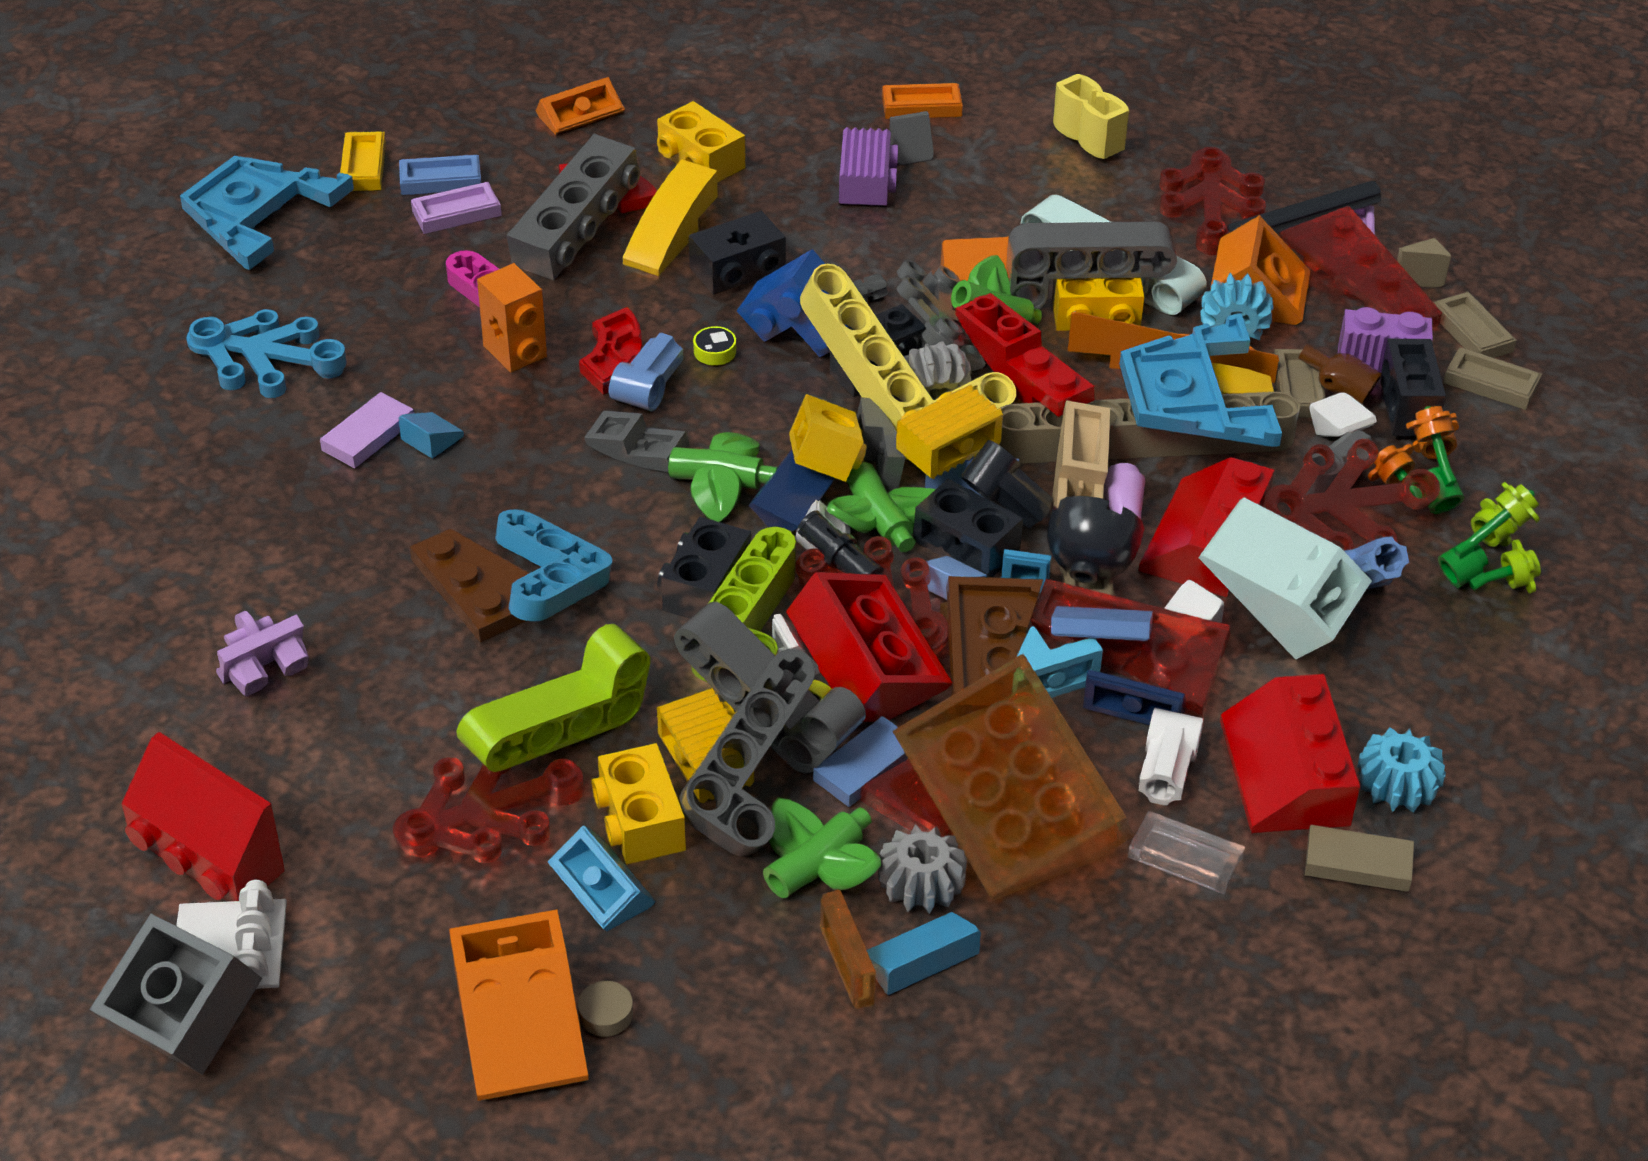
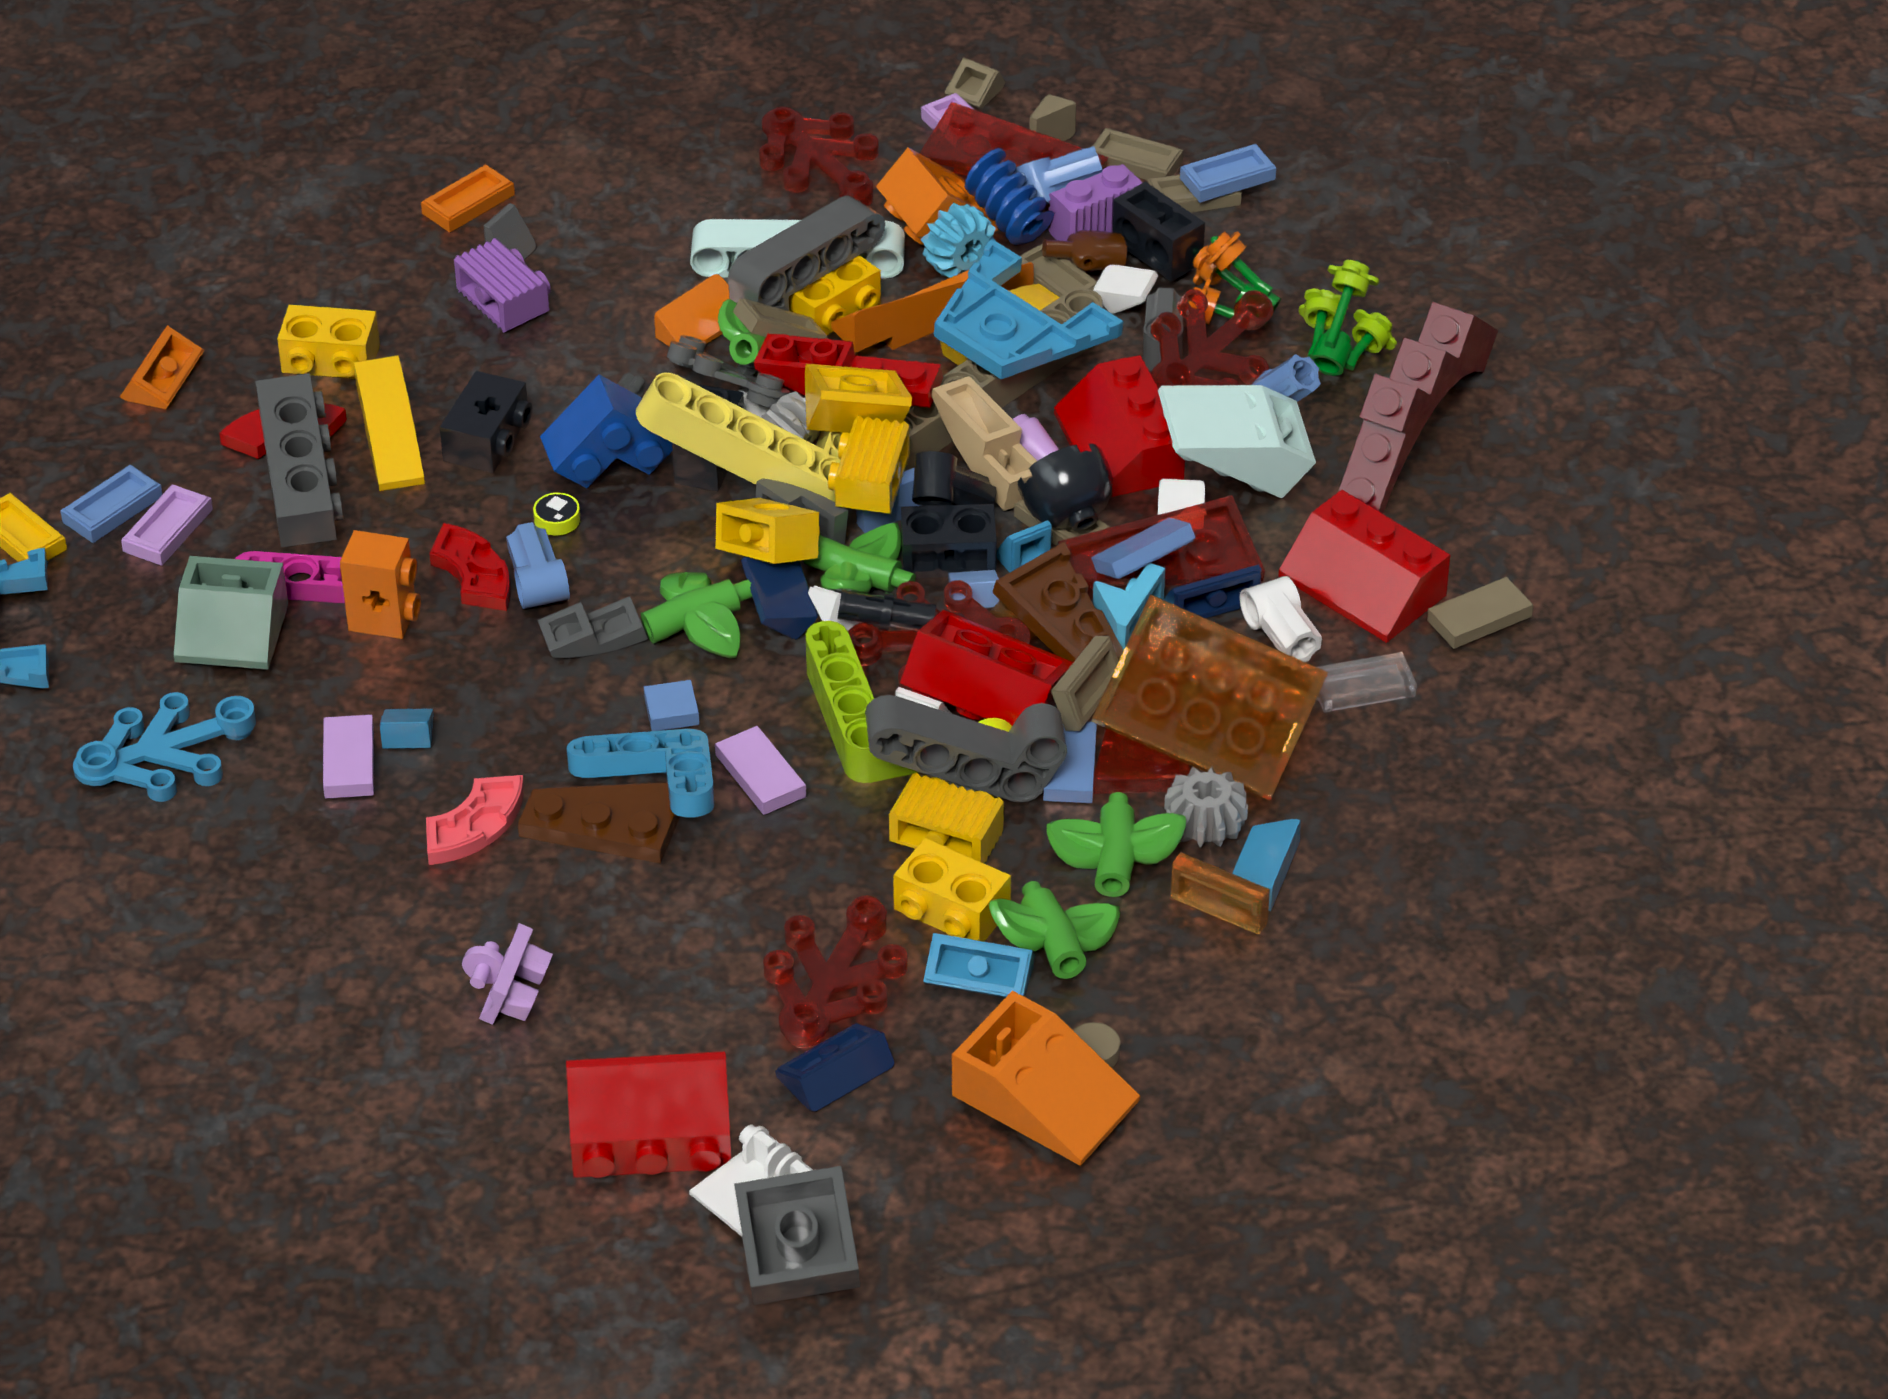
camera: 40 degrees left, 0 degrees up
lime beam [457,624,651,772] -> none
black brick [657,516,751,619] -> none
dark grey beam [678,649,815,856] -> none
light yellow brick [1053,74,1129,159] -> none
black axle [1227,181,1381,234] -> none
medium azure gear [1357,727,1446,813] -> none
none -> sand green slope [174,556,288,669]
none -> coral tile [426,775,524,865]
none -> medium blue tile [644,680,699,731]
none -> lavender tile [715,726,806,815]
none -> dark tan tile [733,298,828,339]
none -> dark blue slope [775,1023,894,1112]
none -> yellow slope [805,364,912,433]
none -> dark tan slope [944,57,1006,109]
none -> blue piece [965,148,1055,245]
none -> bright green plant [989,881,1120,979]
none -> medium blue piece [1014,146,1103,205]
none -> dark tan tile [1051,636,1124,731]
none -> medium blue tile [1180,144,1276,203]
none -> arch [1338,302,1499,514]

